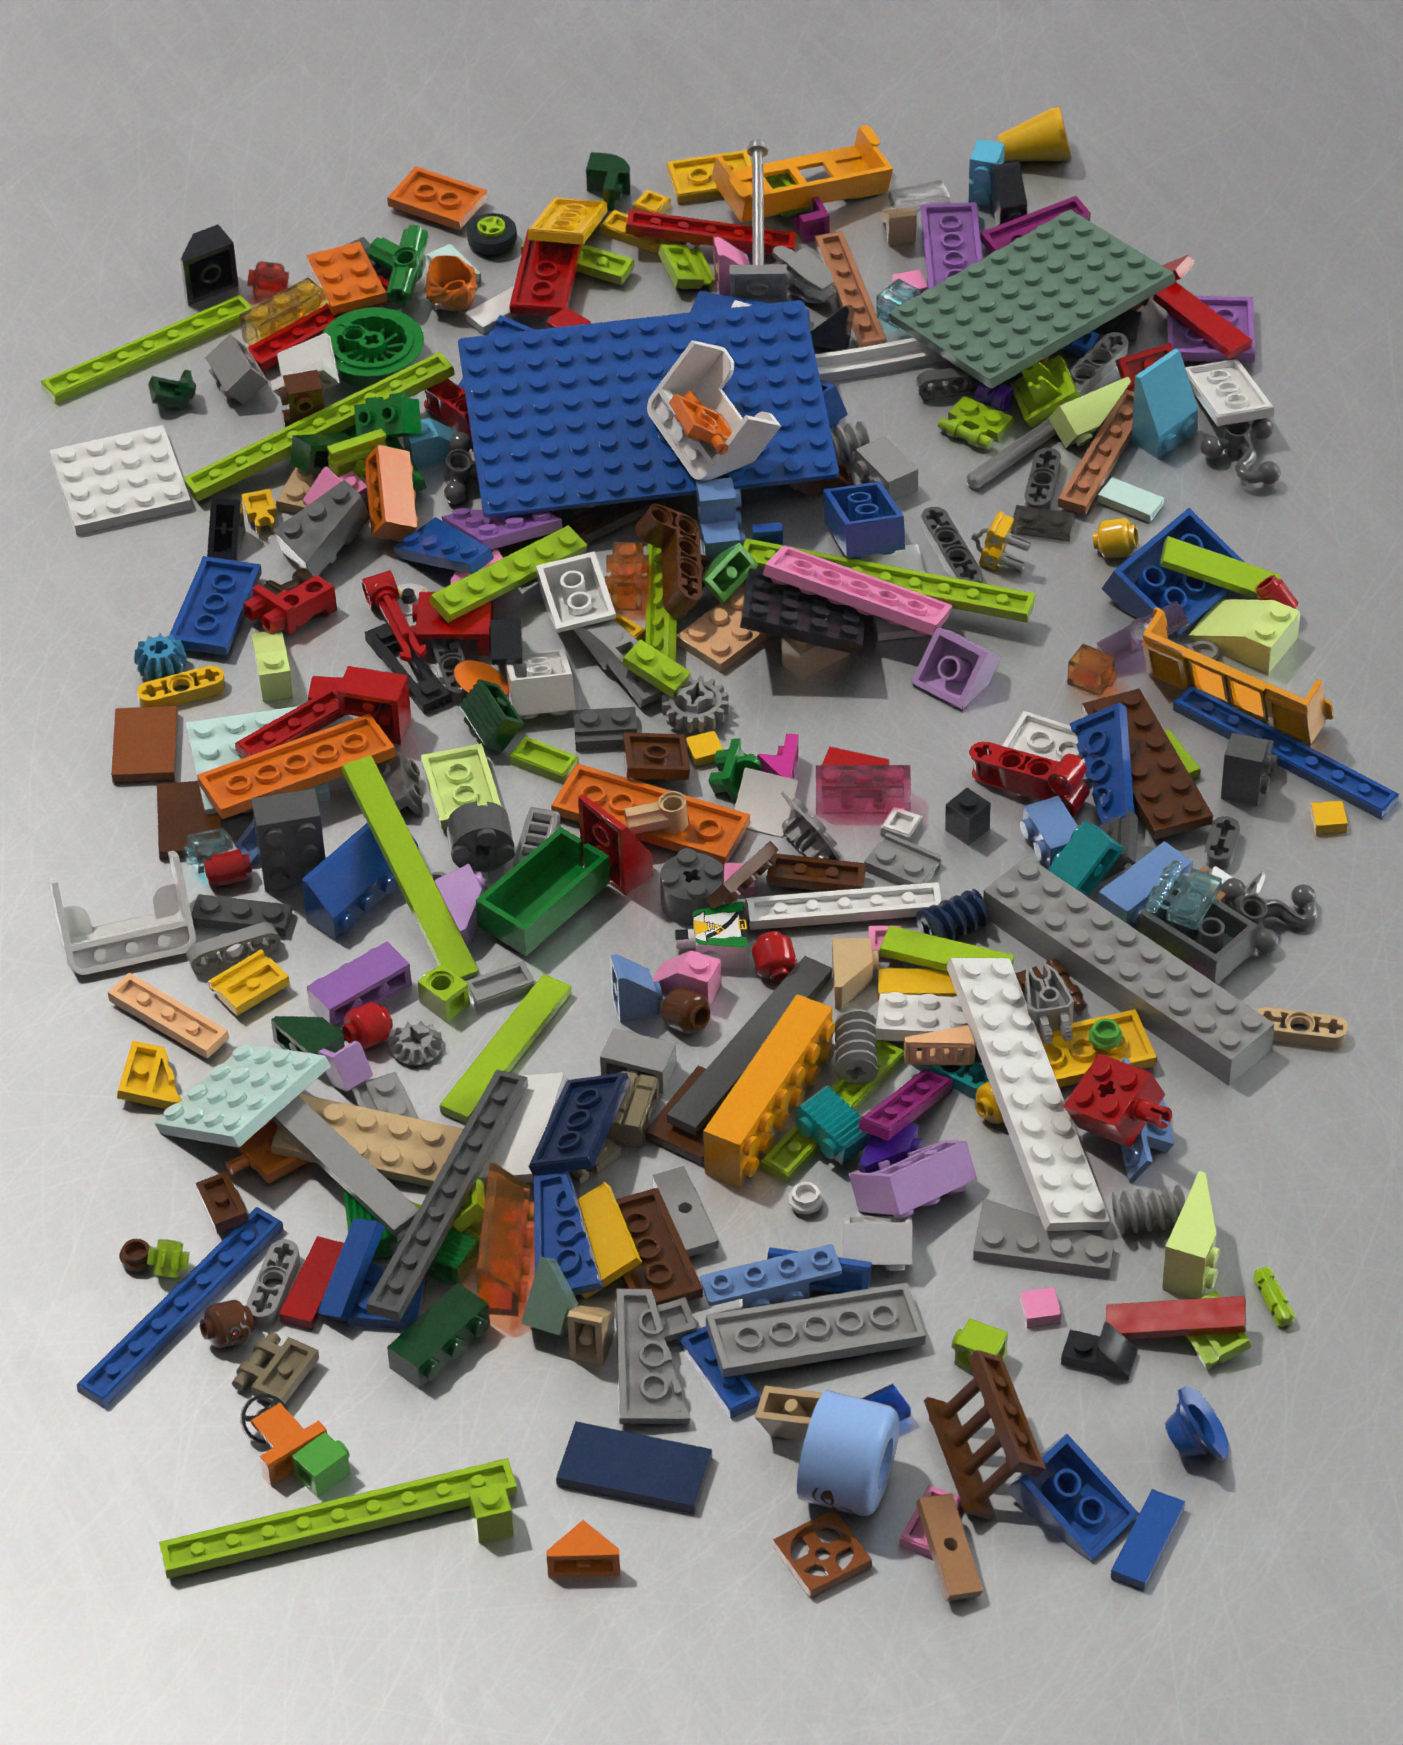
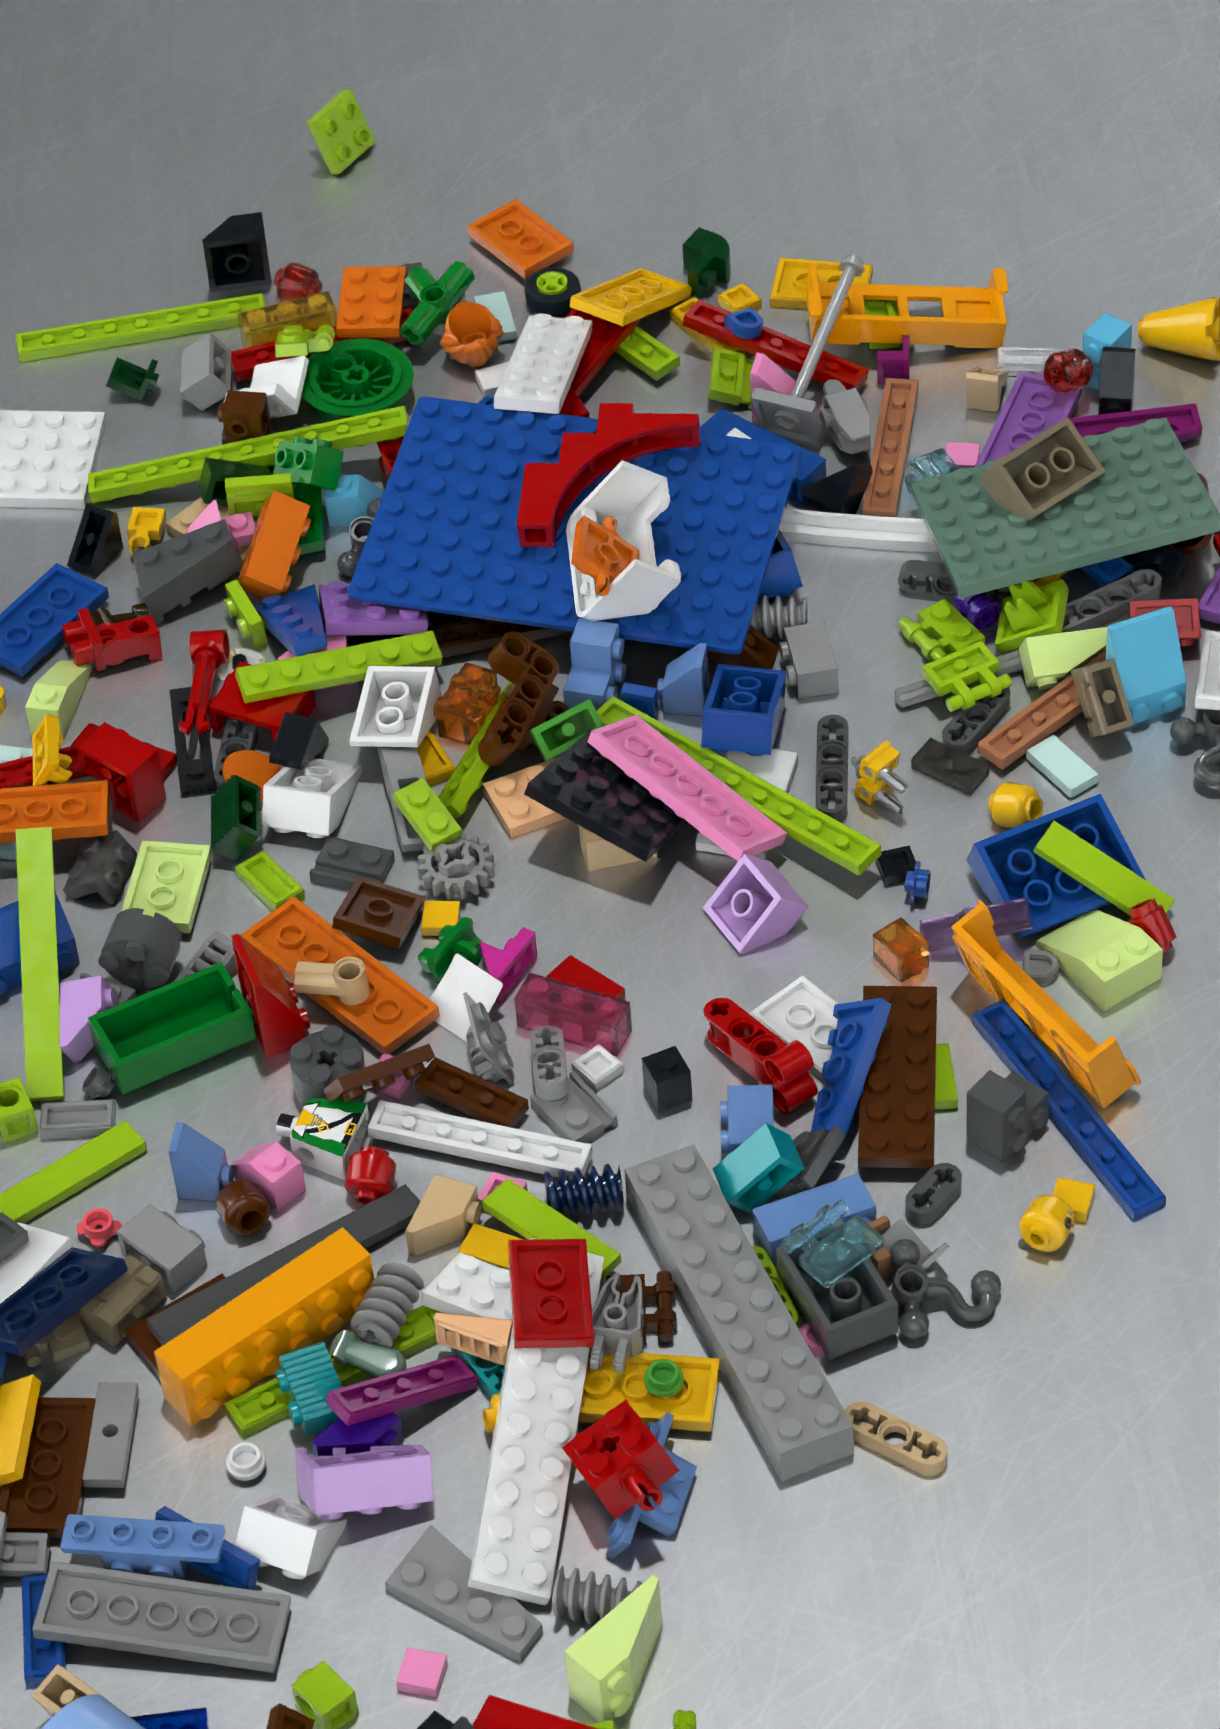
camera: 25 degrees right, 0 degrees up
none -> yellow plate [32,714,72,786]
none -> coral plate [76,1208,122,1247]
none -> dark grey plate [82,1065,115,1100]
none -> lime plate [223,579,268,649]
none -> lime plate [275,324,335,357]
none -> lime plate [306,89,376,174]
none -> sand green piece [330,1330,407,1378]
none -> white plate [494,313,592,414]
none -> red tile [507,1239,594,1348]
none -> red arch [517,403,701,547]
none -> light grey beam [530,1025,569,1101]
none -> medium blue slope [657,643,709,717]
none -> blue tile [724,307,763,339]
none -> black tile [876,845,916,886]
none -> blue plate [905,861,931,904]
none -> lime plate [922,640,1012,712]
none -> dark tan slope [978,417,1106,521]
none -> yellow head [1019,1195,1075,1252]
none -> clear red head [1043,348,1093,394]
none -> dark tan brick [1071,658,1134,737]

